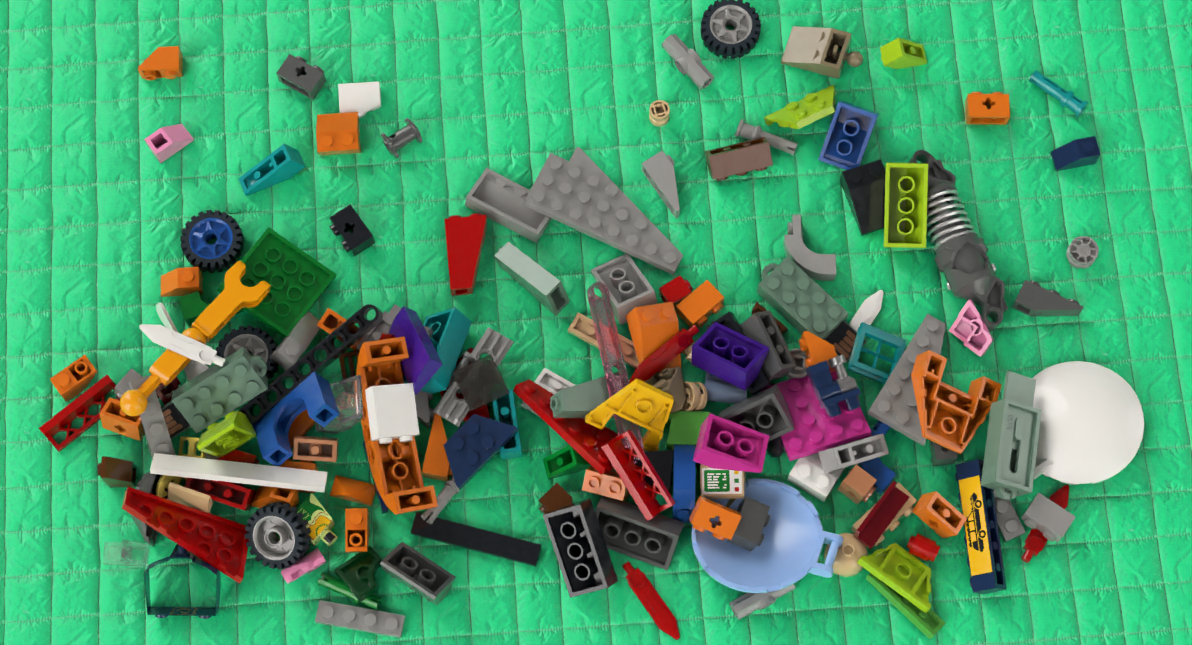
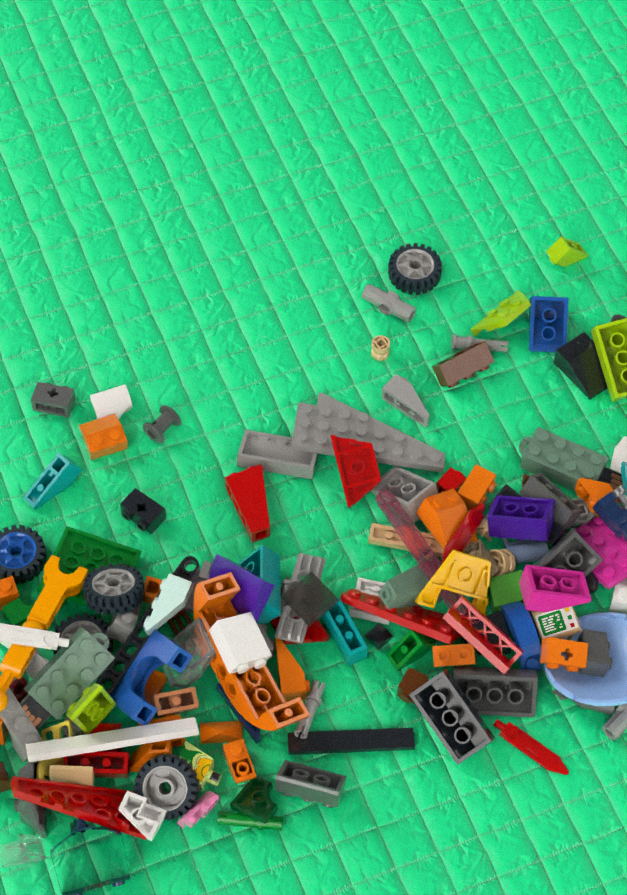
camera: 20 degrees left, 15 degrees down
light grey plate [315,600,406,638] -> none
dark blue wing [444,414,519,490] -> none
slope [494,241,570,316] -> none
dark tan slope [781,26,863,79] -> none
light grey arch [783,215,836,281] -> none
none -> black wheel [83,563,145,616]
none -> white slope [119,791,167,841]
none -> light aqua slope [143,573,193,636]
none -> red wing [330,435,382,508]
none -> black slope [364,623,393,650]

